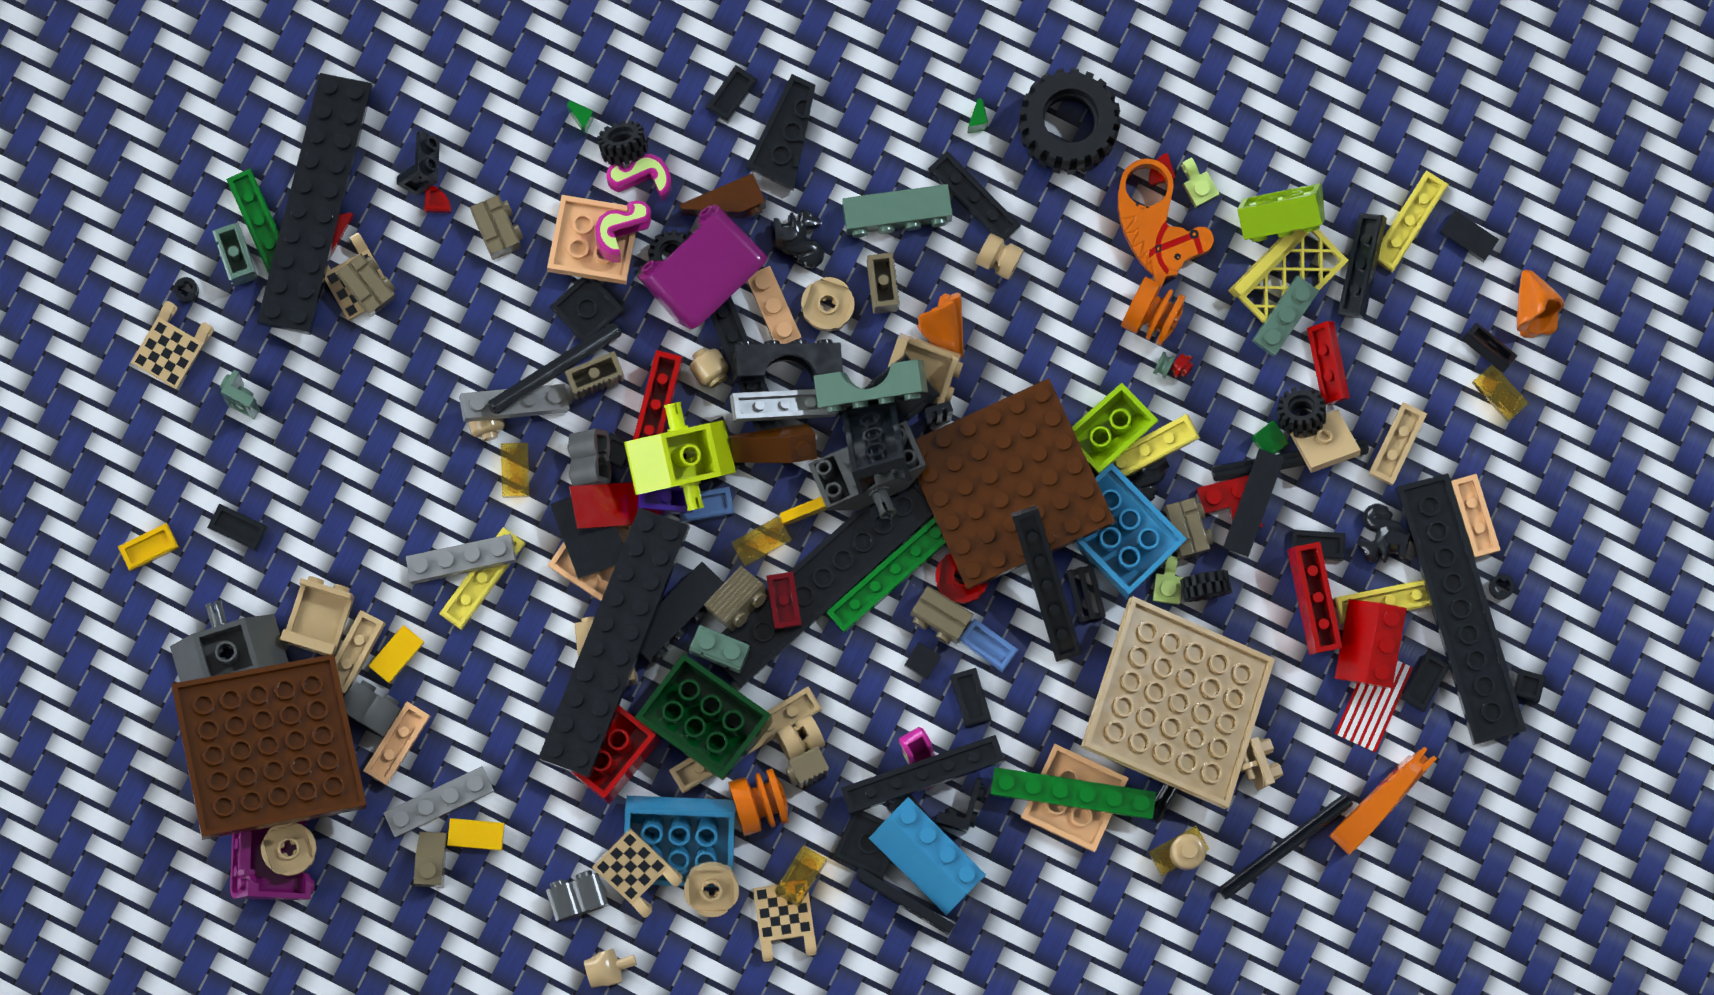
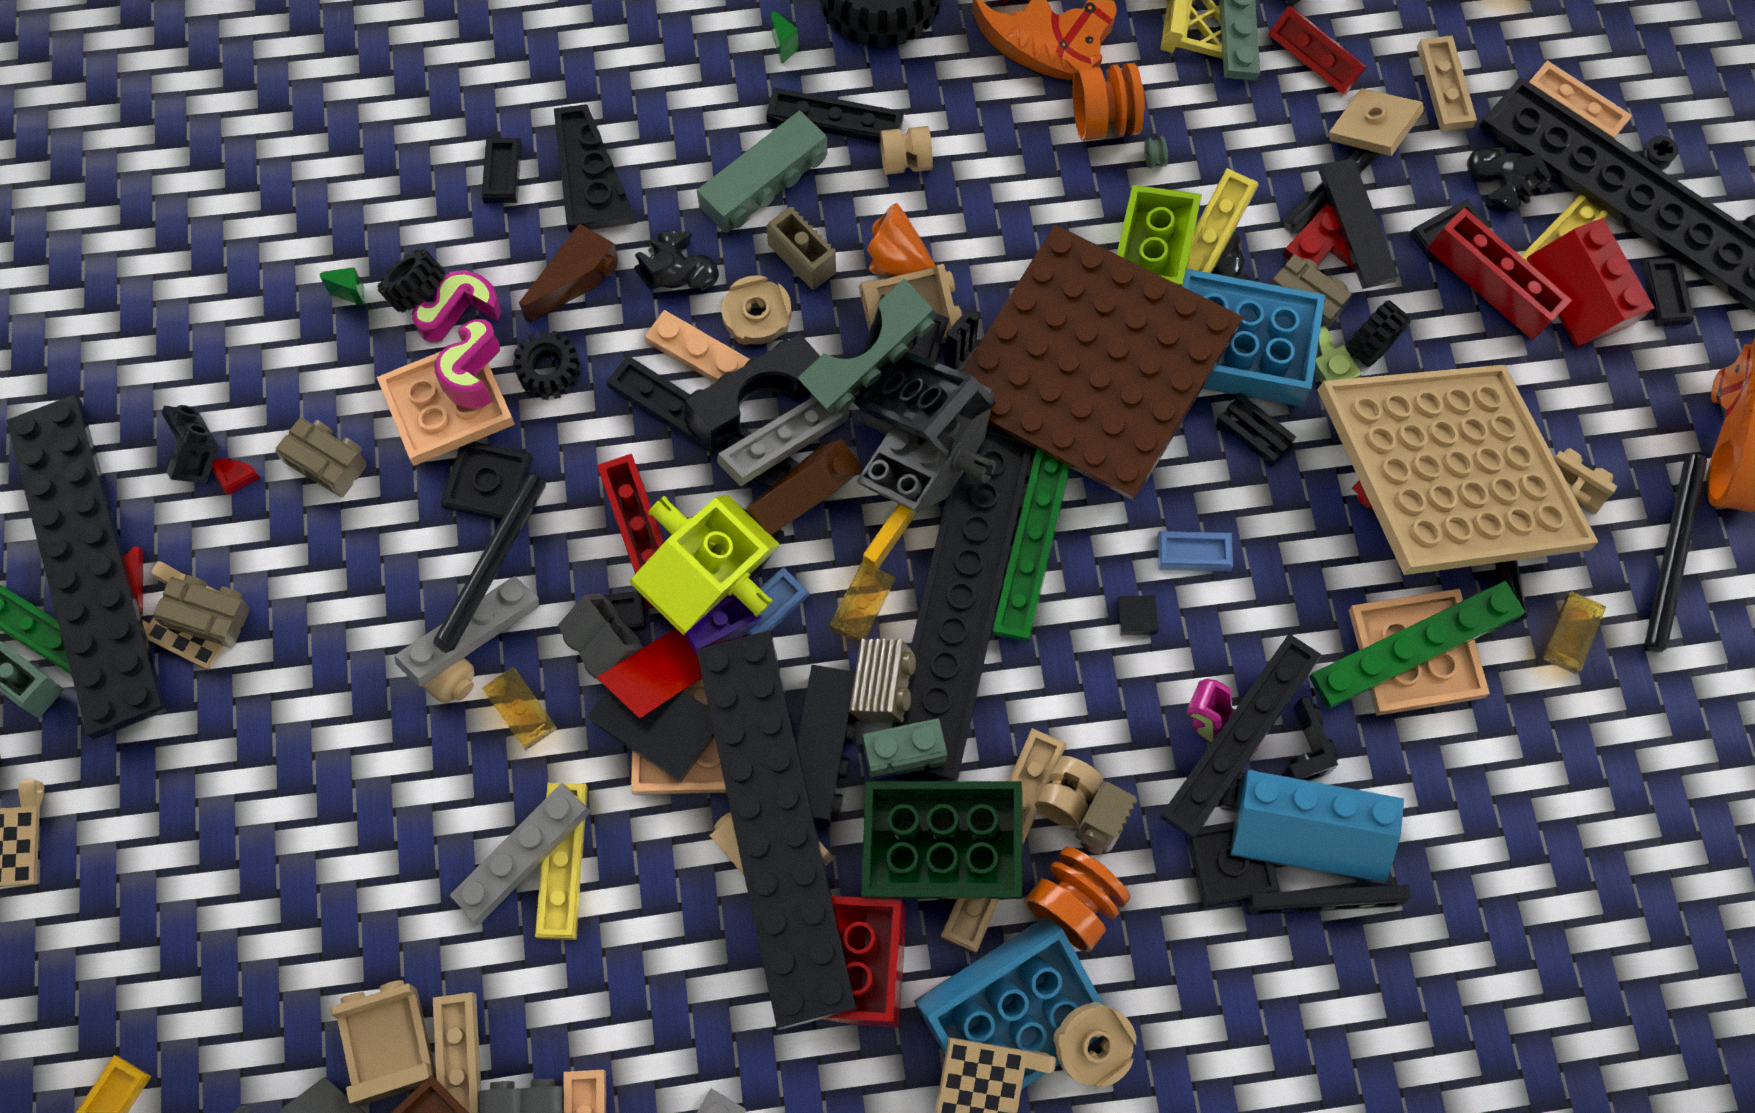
camera: 30 degrees left, 10 degrees down
black tile [207,504,269,552] -> none
sand green bracket [220,370,260,420] -> none
yellow tile [369,625,425,684] -> none
dark tan brick [564,351,624,400] -> none
magenta windscreen [637,204,768,329] -> none
tan head [690,347,730,389] -> none
tan flag [753,881,817,962] -> none
dark red plate [766,571,802,630] -> none
clear yellow plate [775,846,827,906] -> none
dark tan brick [910,586,974,645] -> none
red plate [935,553,988,604] -> none
black tile [950,668,991,728] -> none
black plate [1011,505,1082,662] -> none
red plate [1170,353,1194,378] -> none
tan head [1170,834,1206,870] -> none
green slope [1251,420,1289,454] -> none
black tyre [1277,386,1326,438] -> none
sticker [1335,660,1413,753] -> none

